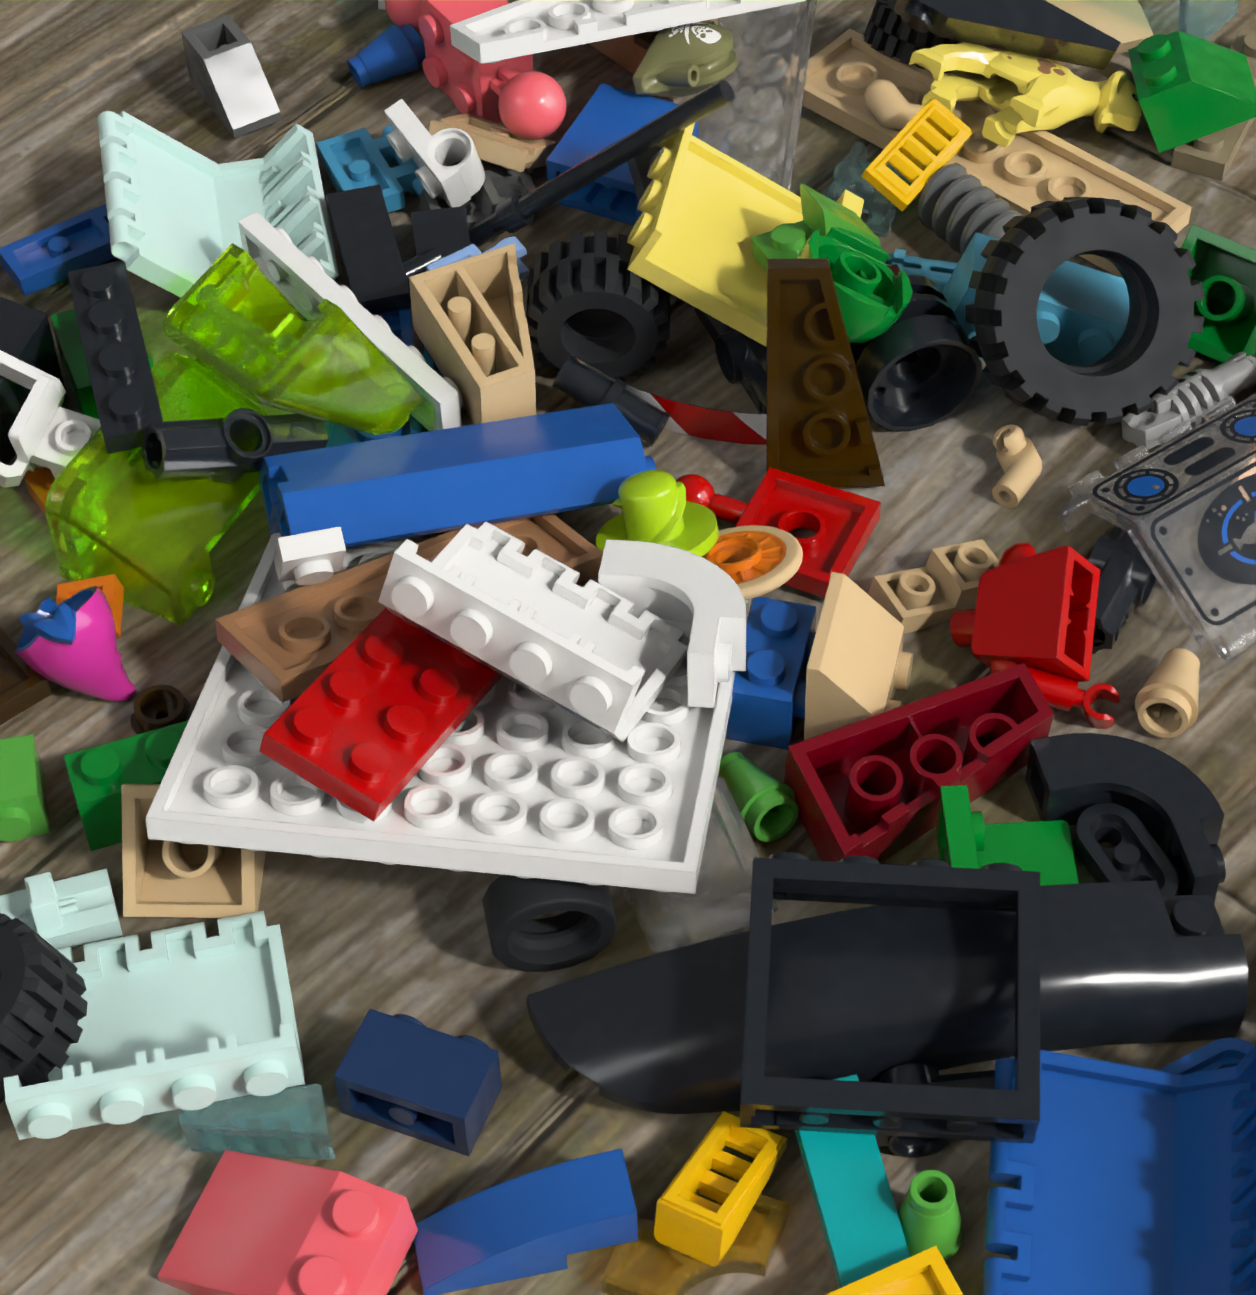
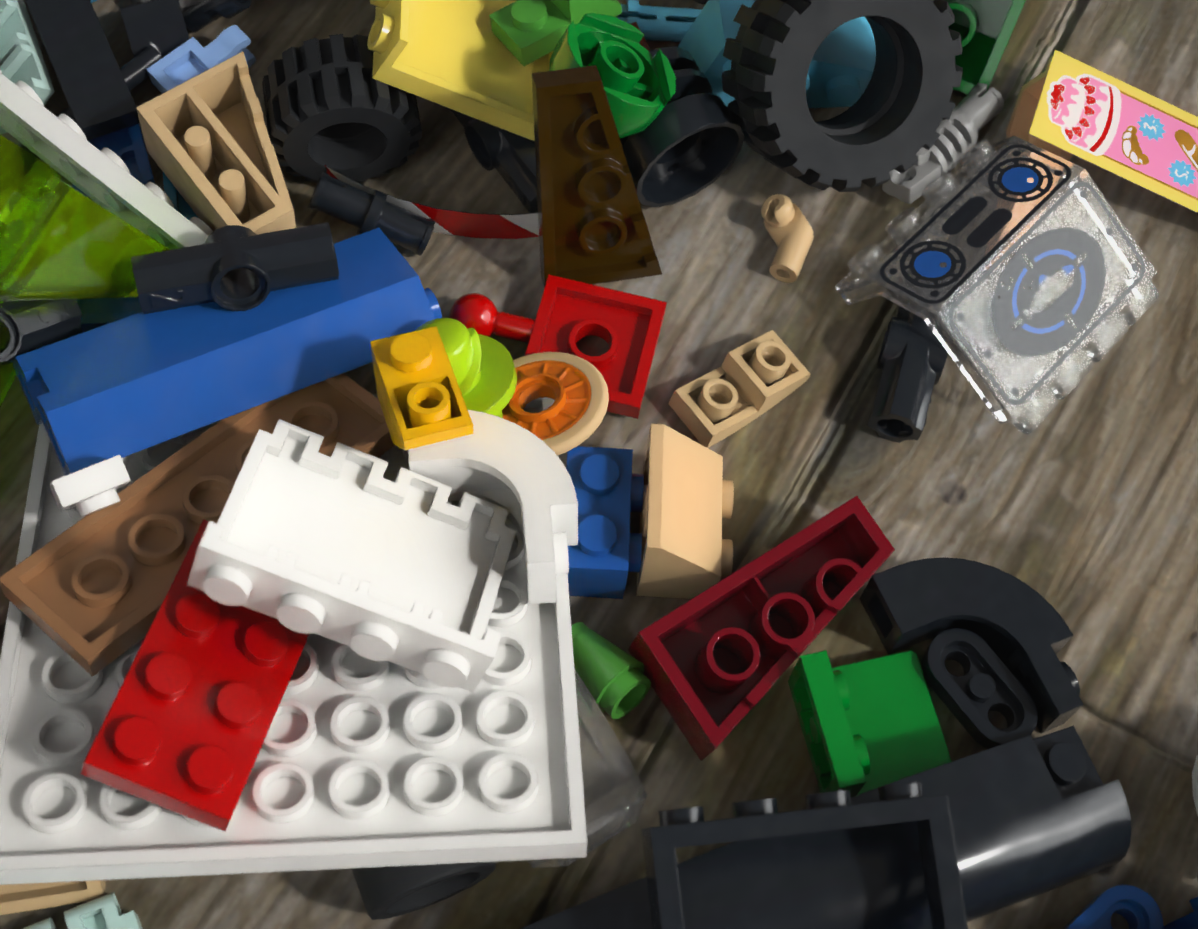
camera: 20 degrees left, 15 degrees up
red torso [950,542,1120,729] -> none
tan cone [1135,648,1200,738] -> none
none -> black piece [131,222,339,314]
none -> yellow slope [370,326,474,450]

